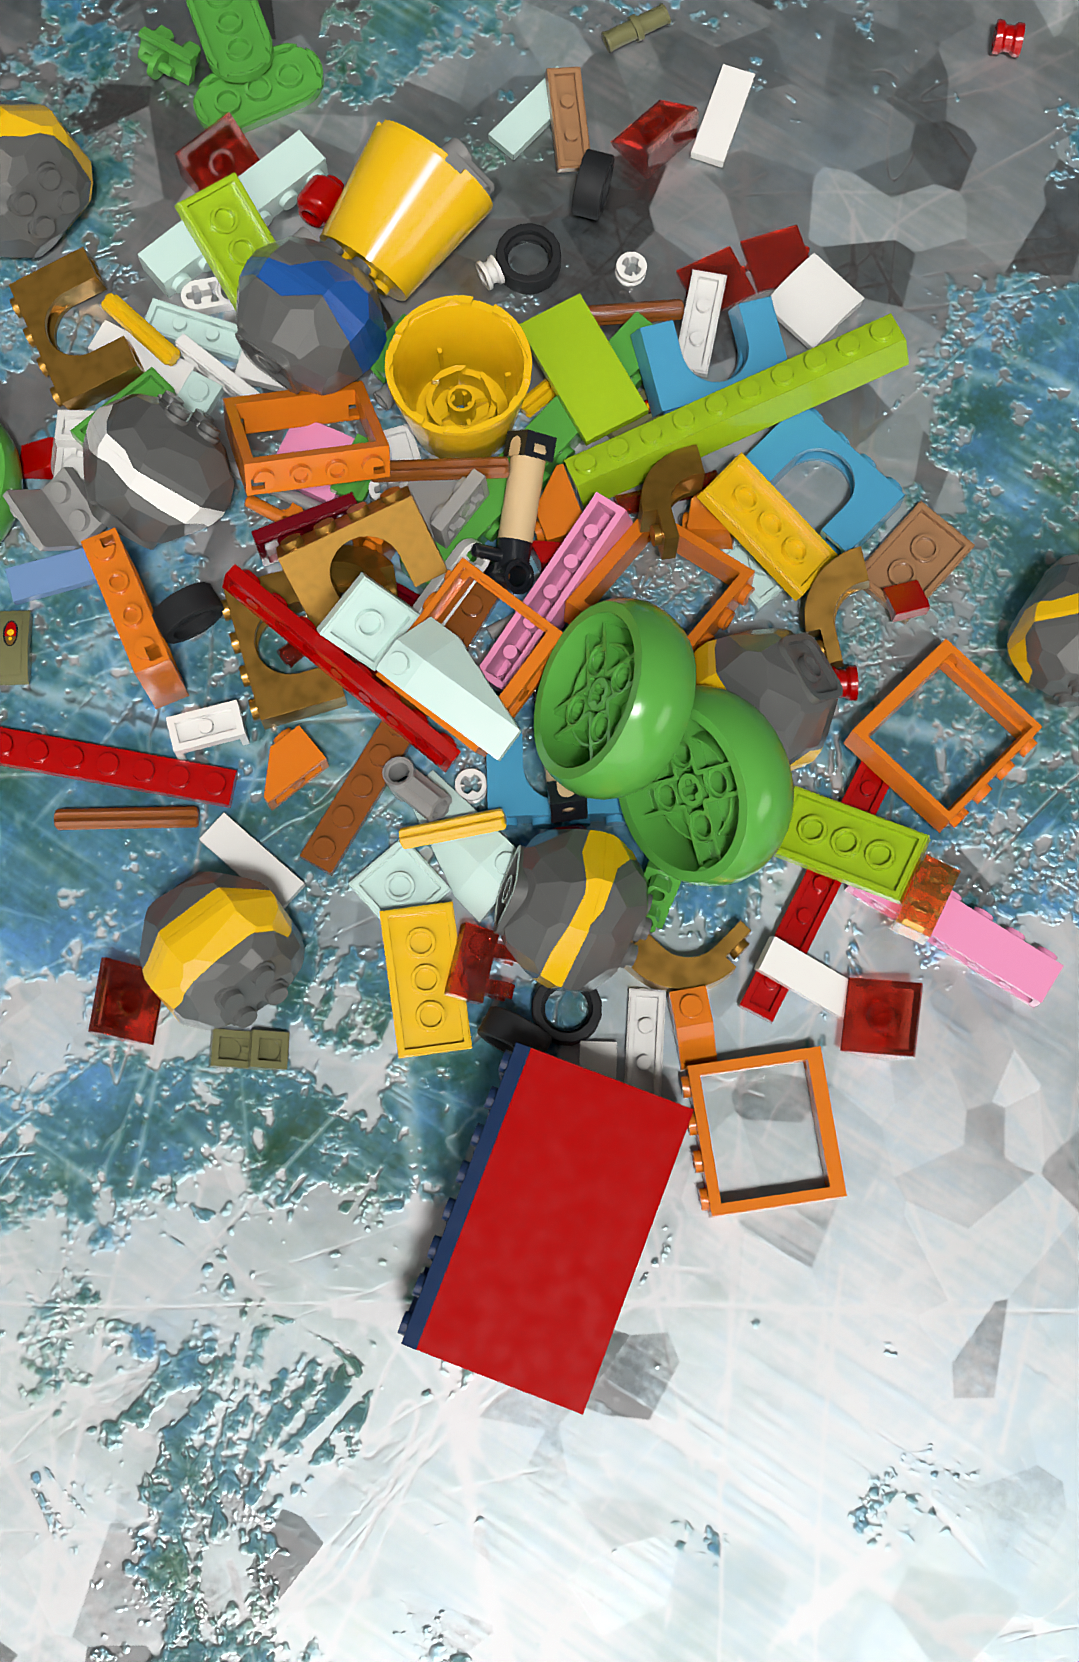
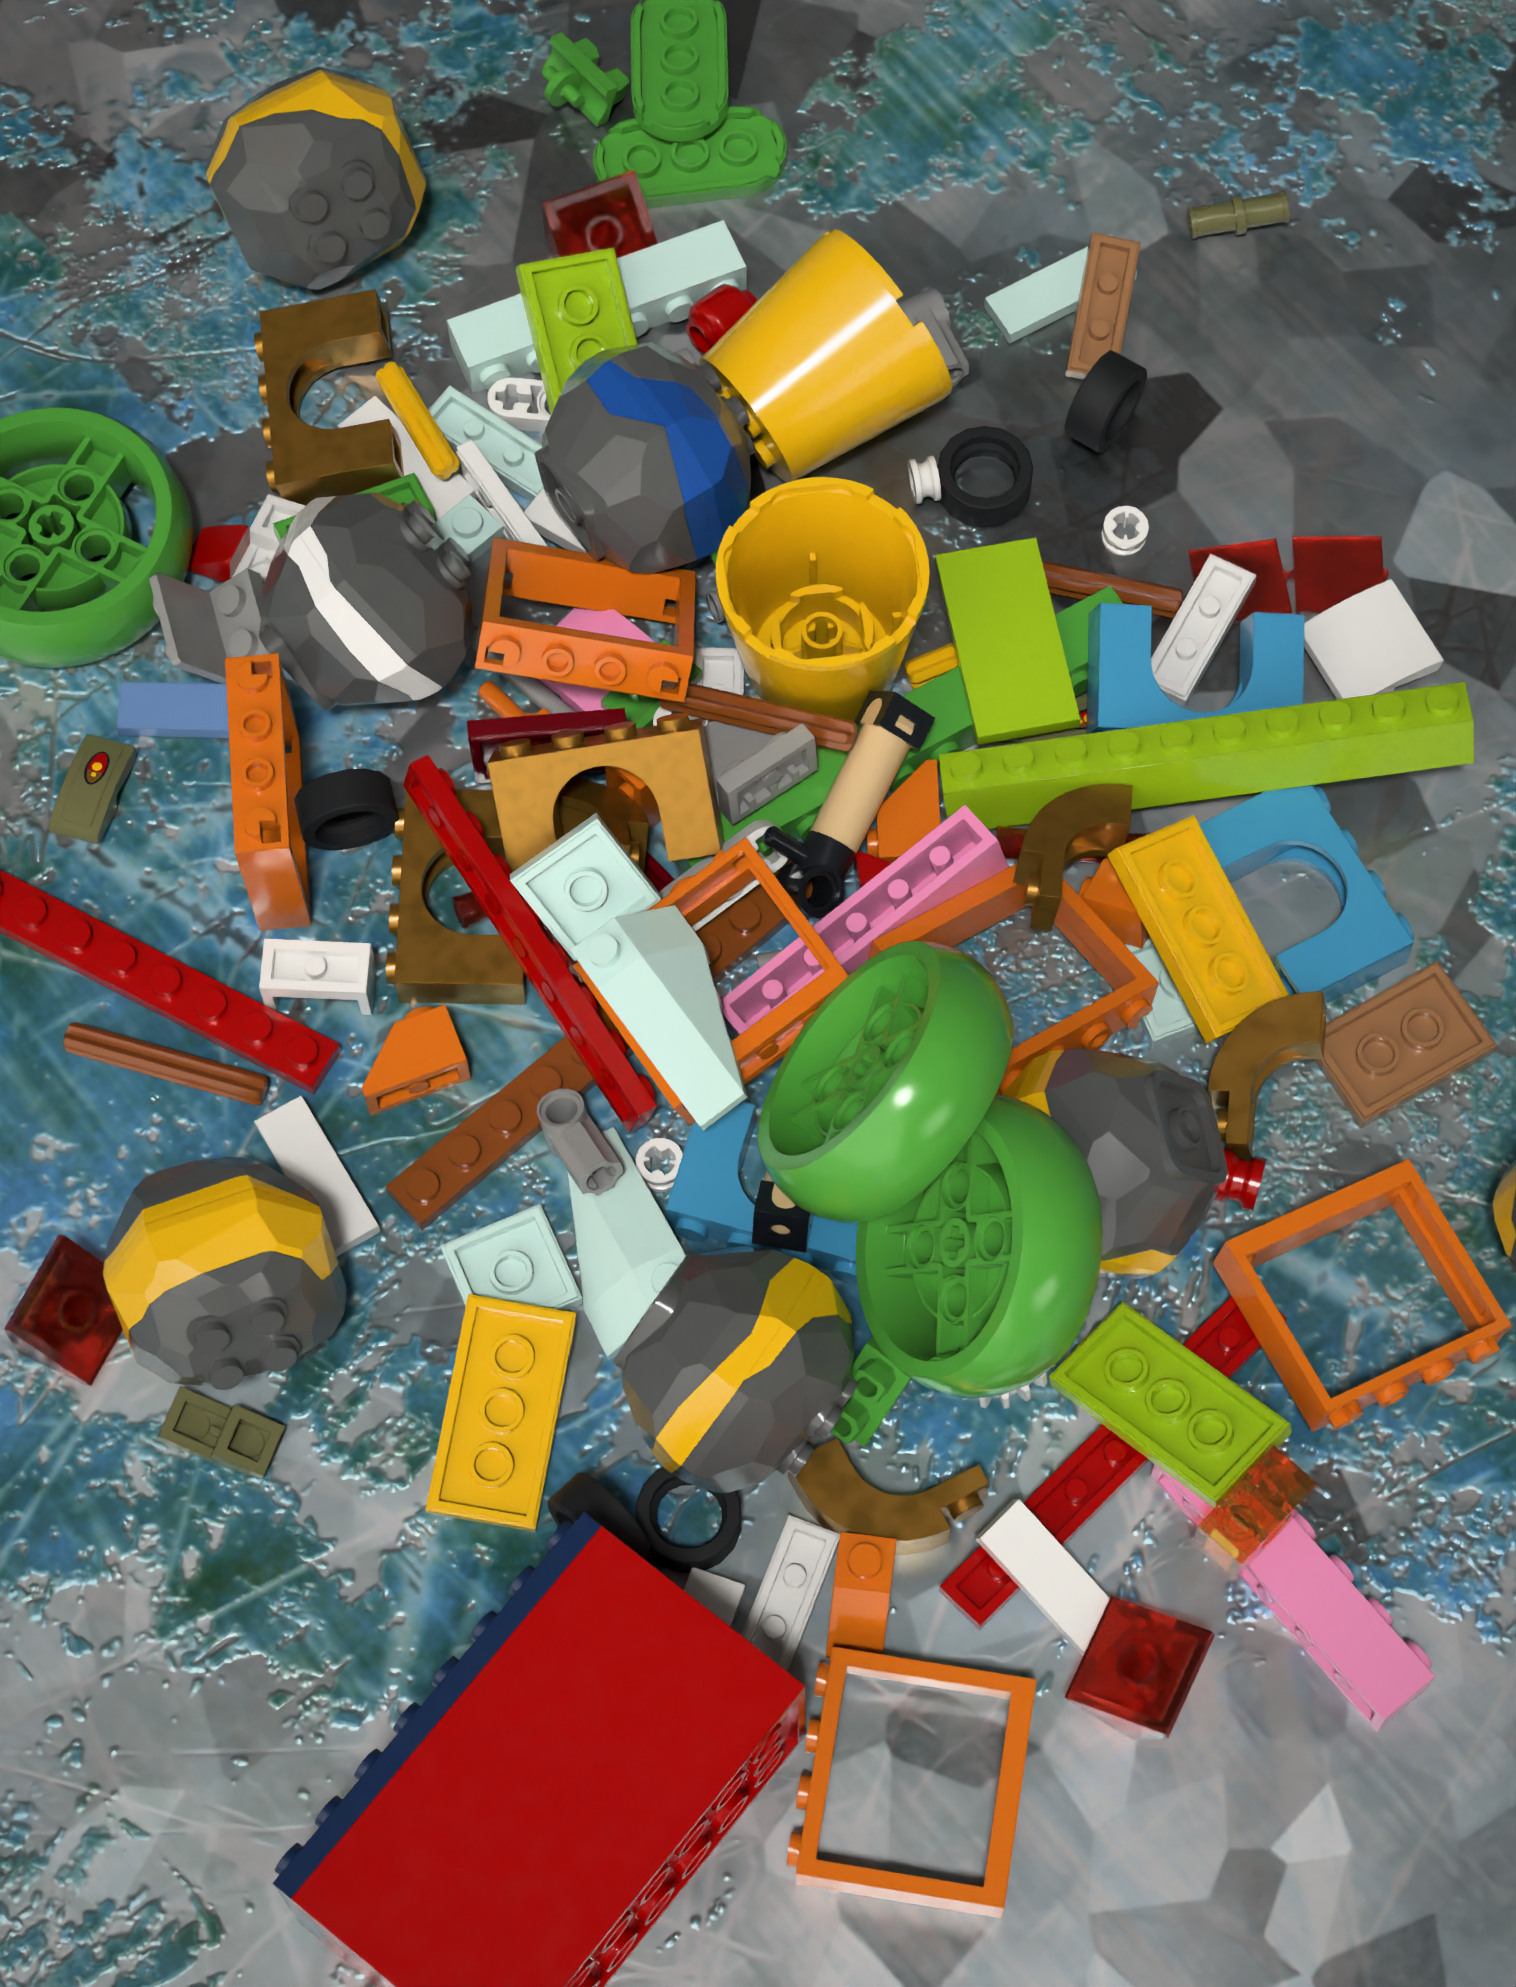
camera: 20 degrees right, 10 degrees down
yellow axle [399,808,507,849] -> none
clear red plate [444,922,518,1005] -> none
clear red slope [611,100,699,179] -> none
white tile [690,64,755,168] -> none
red slope [882,580,930,623] -> none

